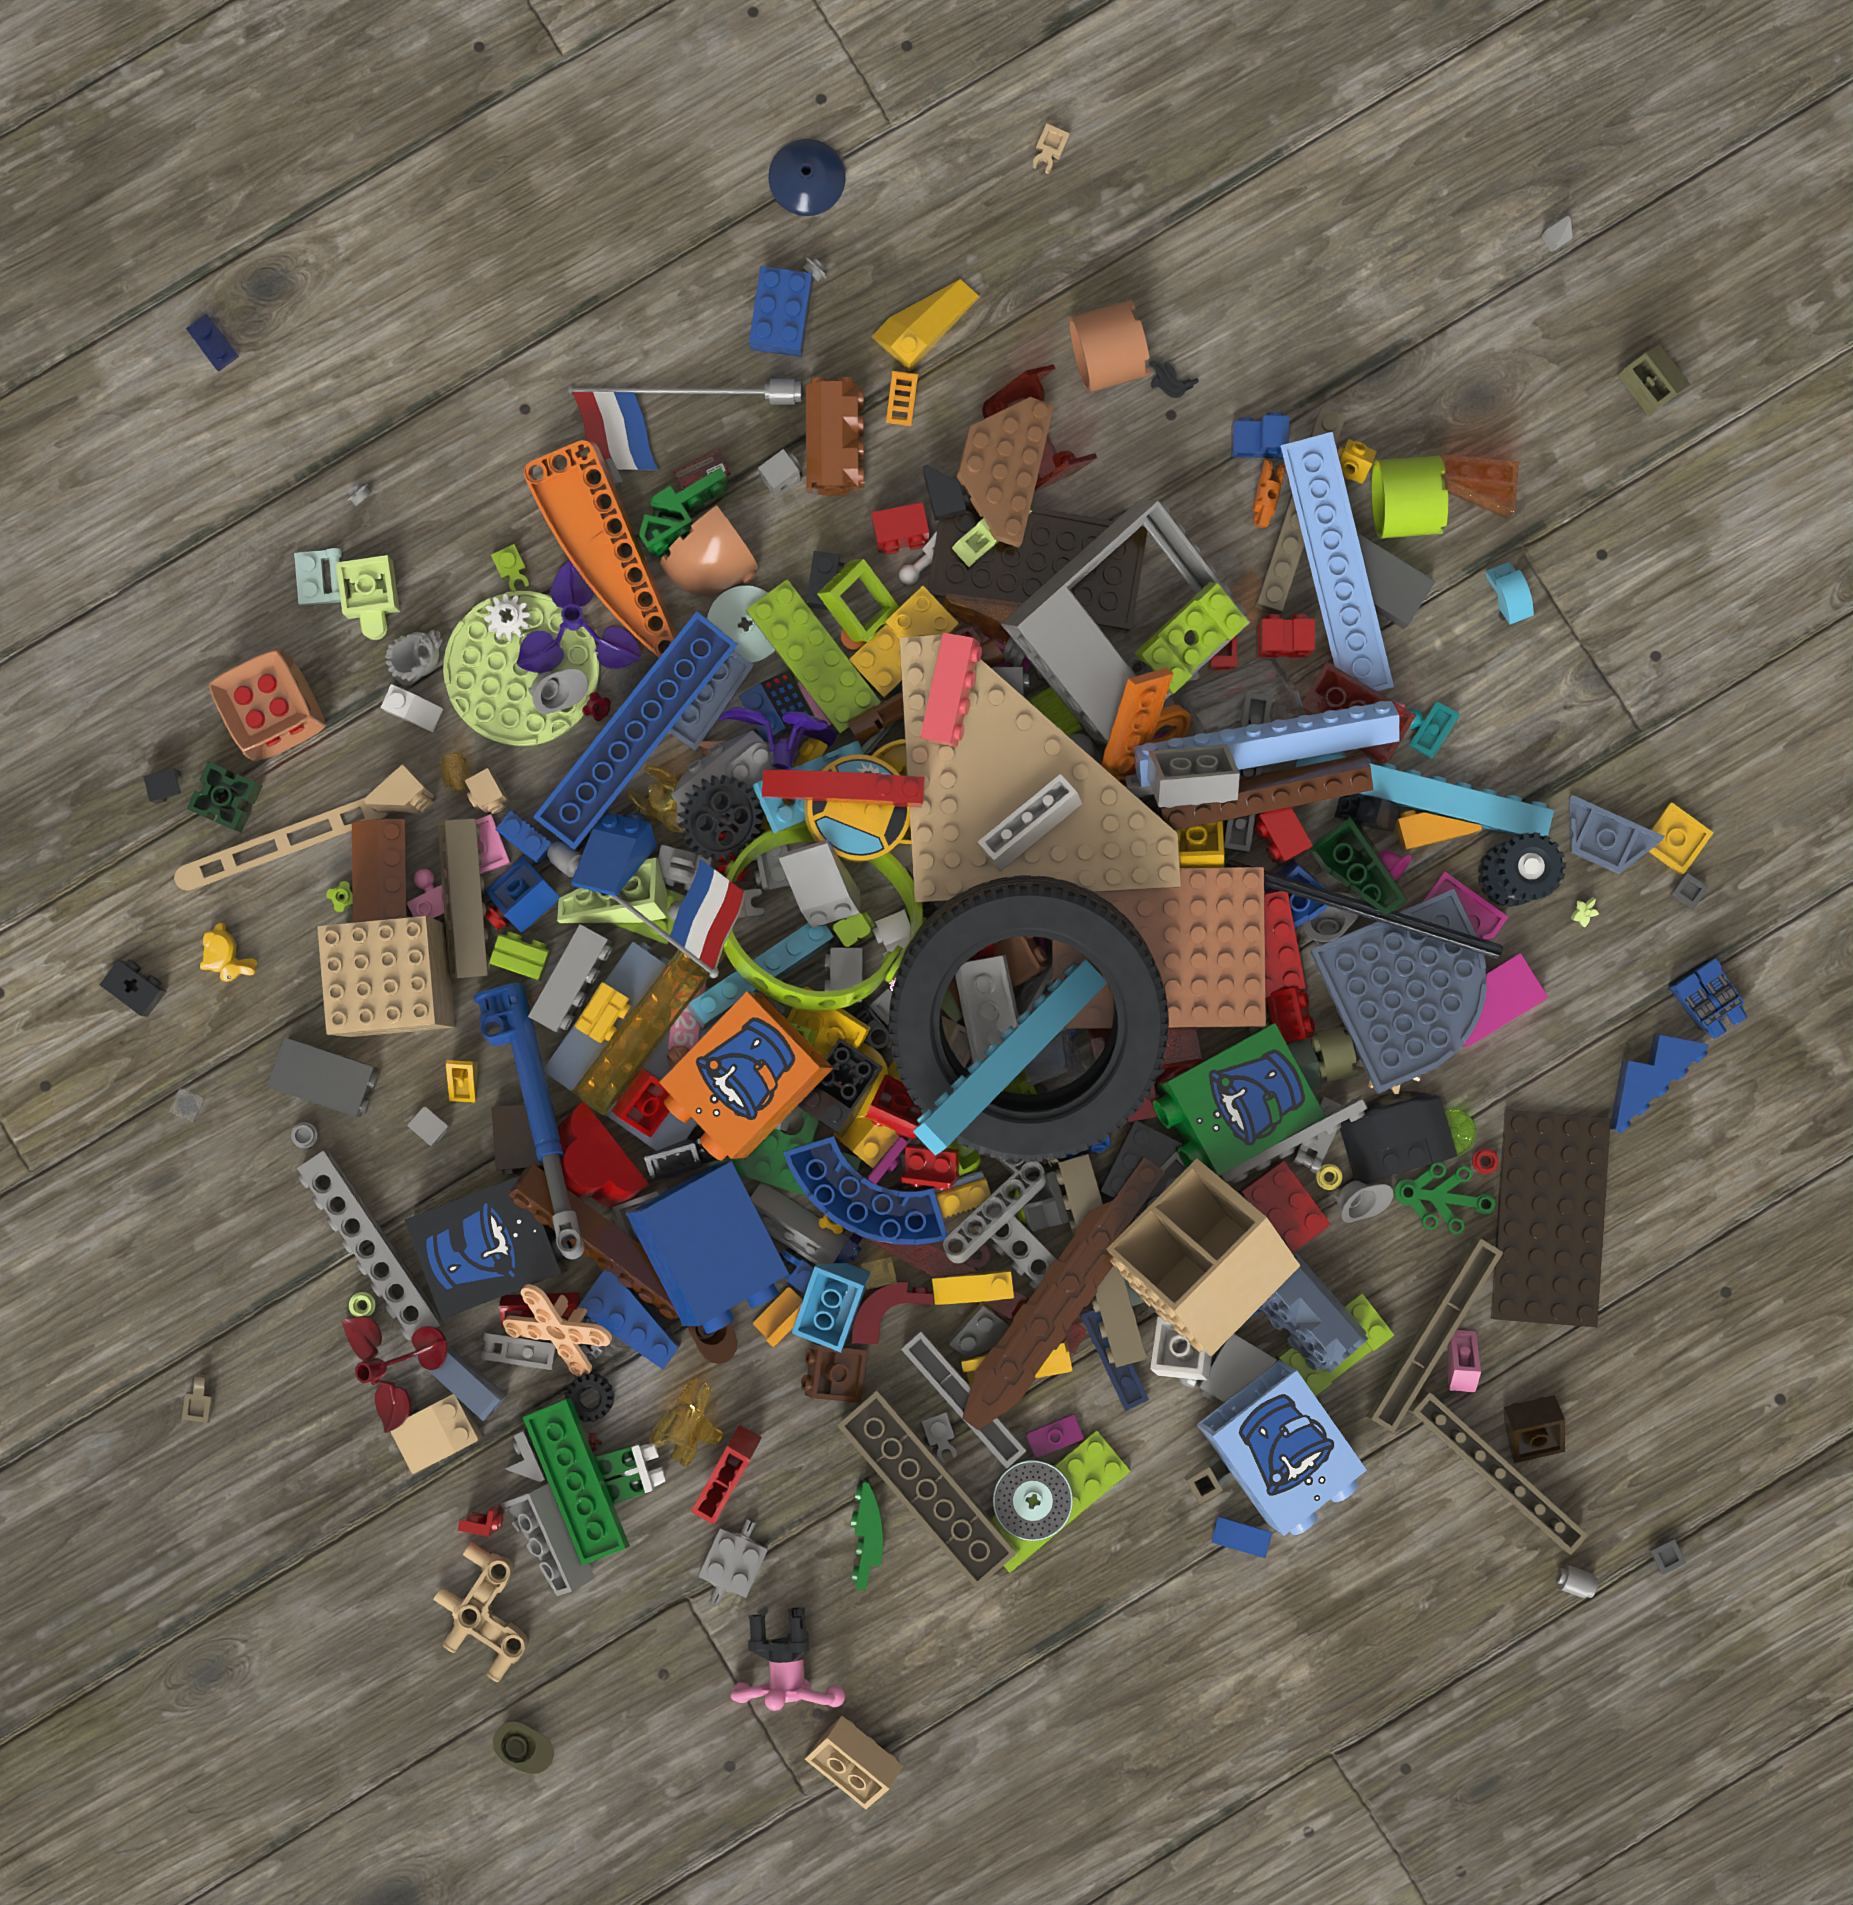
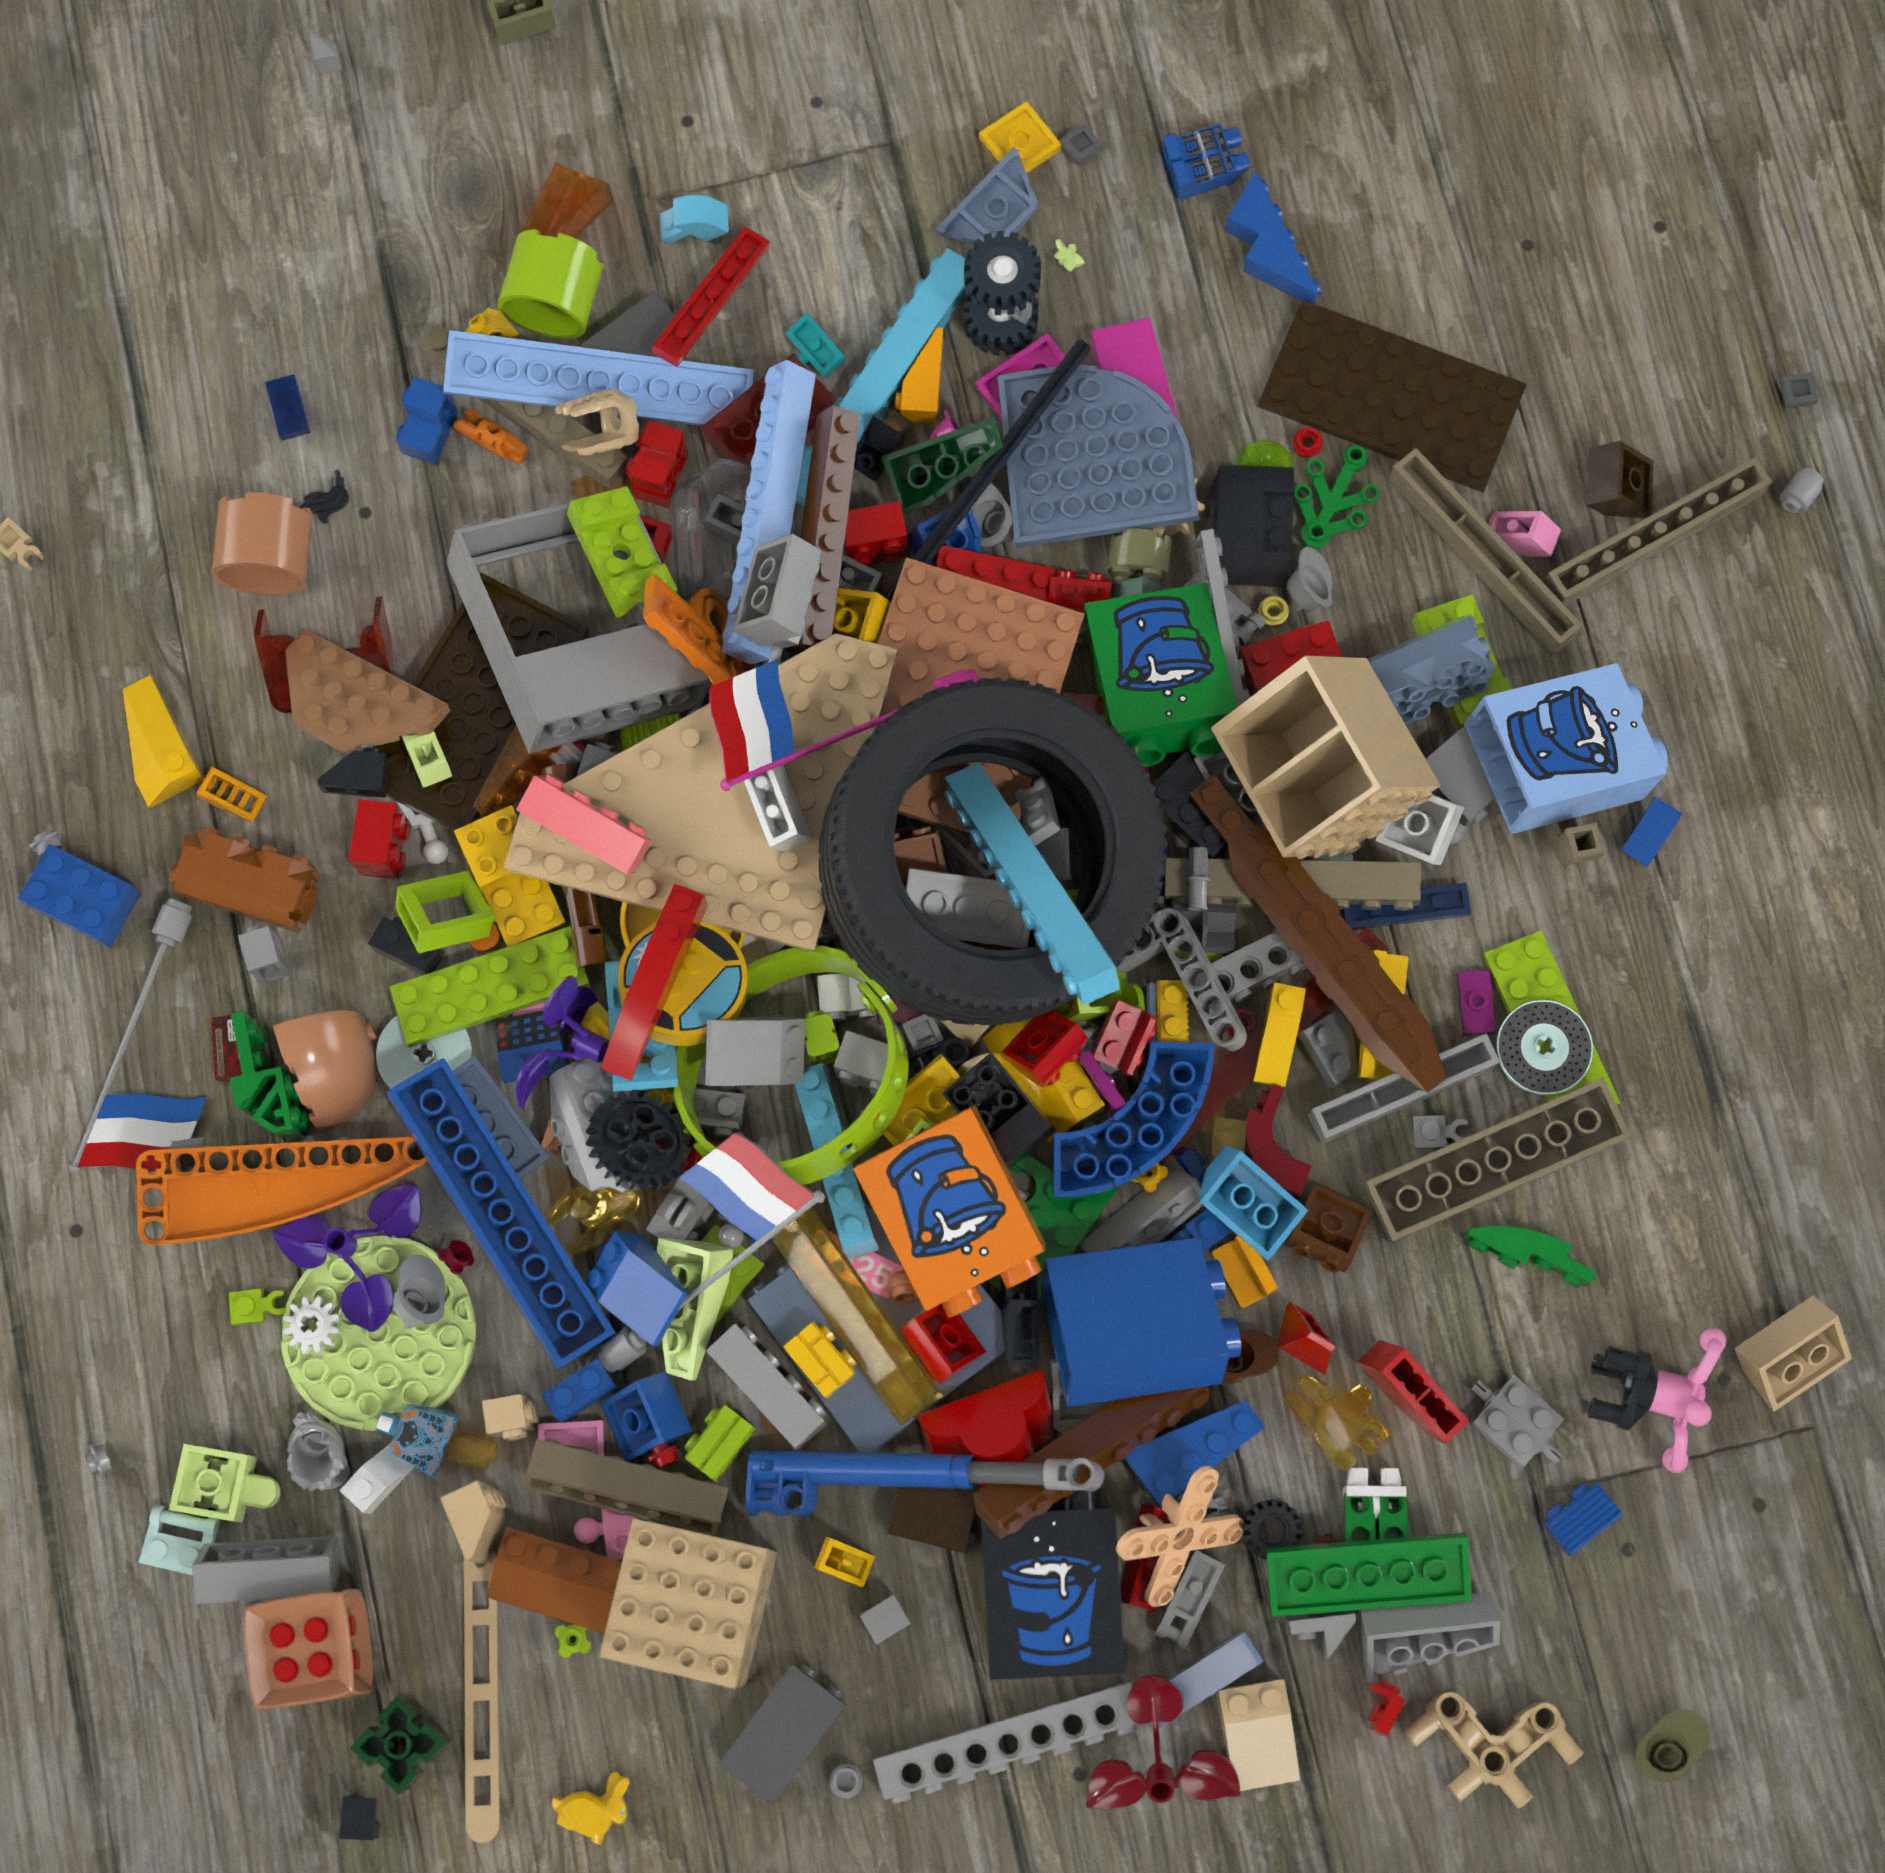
camera: 65 degrees left, 10 degrees down
yellowish green plate [349,1292,376,1317] -> none
none -> light grey brick [192,1535,340,1605]
none -> clear blue plate [265,374,311,441]
none -> torso [375,1404,460,1477]
none -> tan piece [555,389,640,456]
none -> red plate [651,226,770,367]
none -> flag [709,659,979,791]
none -> light grey plate [1015,777,1060,846]
none -> light grey axle [1185,847,1211,911]
none -> red slope [1277,1302,1336,1375]
none -> blue brick [1542,1482,1623,1556]

